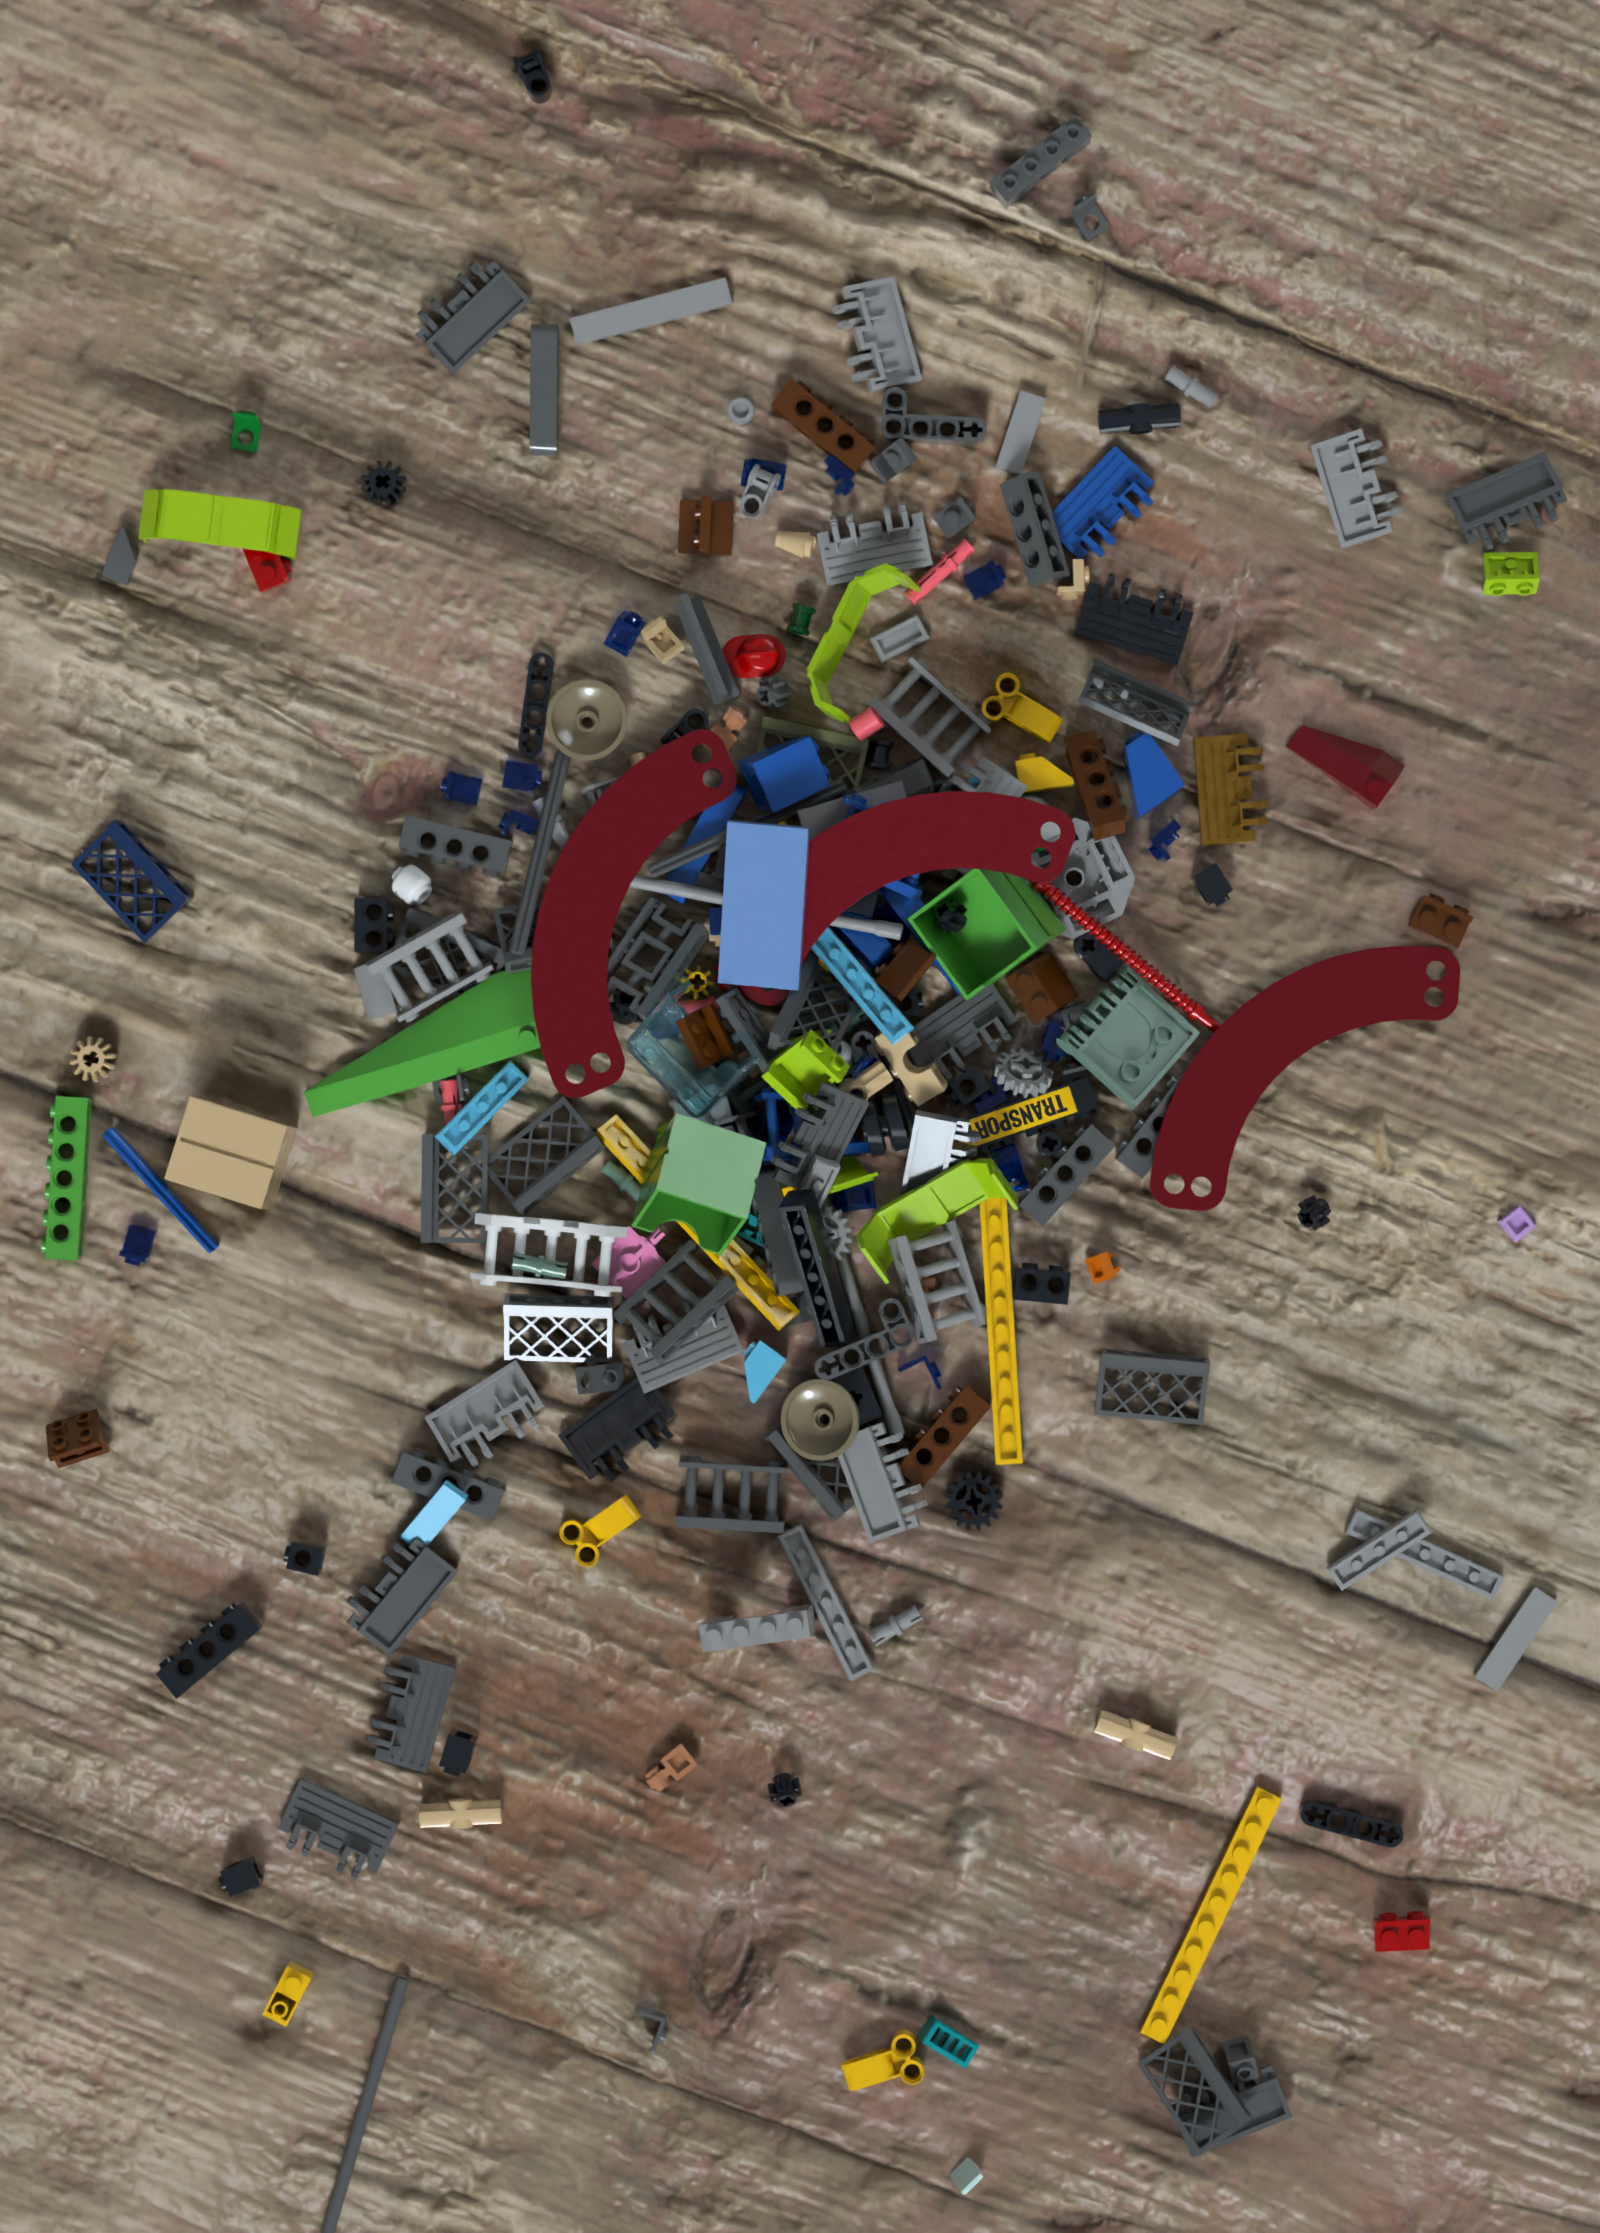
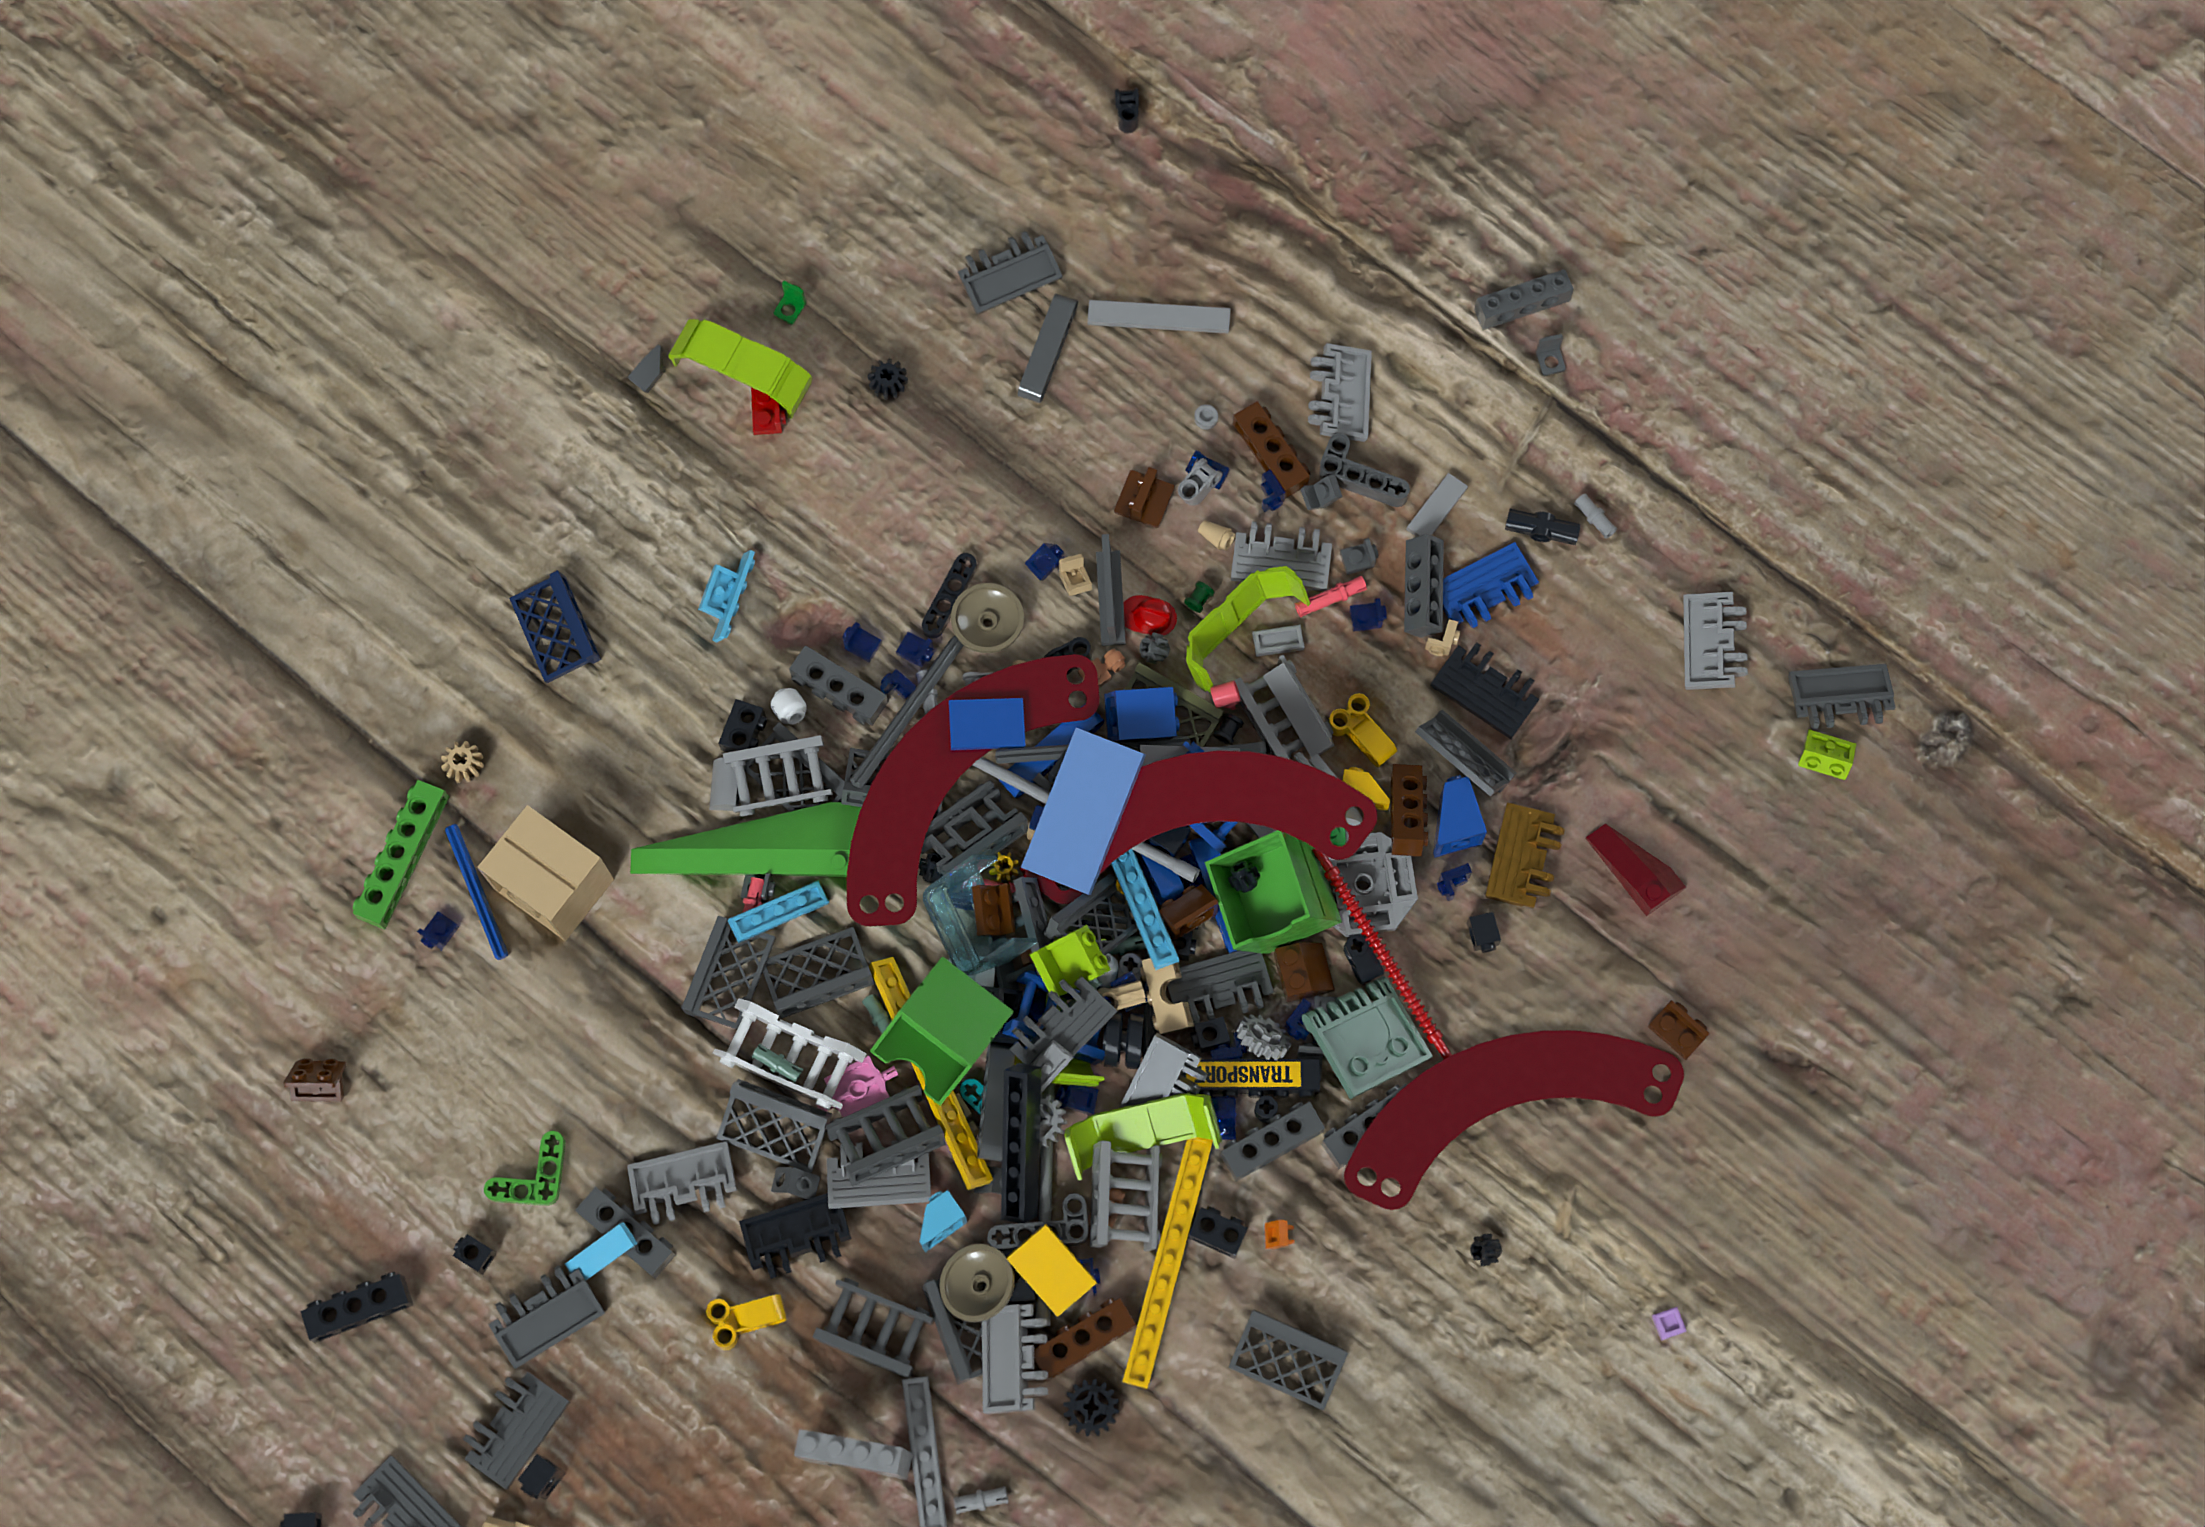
camera: 20 degrees right, 15 degrees down
none -> bright green beam [484,1131,566,1206]
none -> medium azure bracket [698,550,755,642]
none -> blue tile [948,698,1026,750]
none -> yellow tile [1006,1223,1097,1317]
none -> light grey tile [1263,662,1334,757]

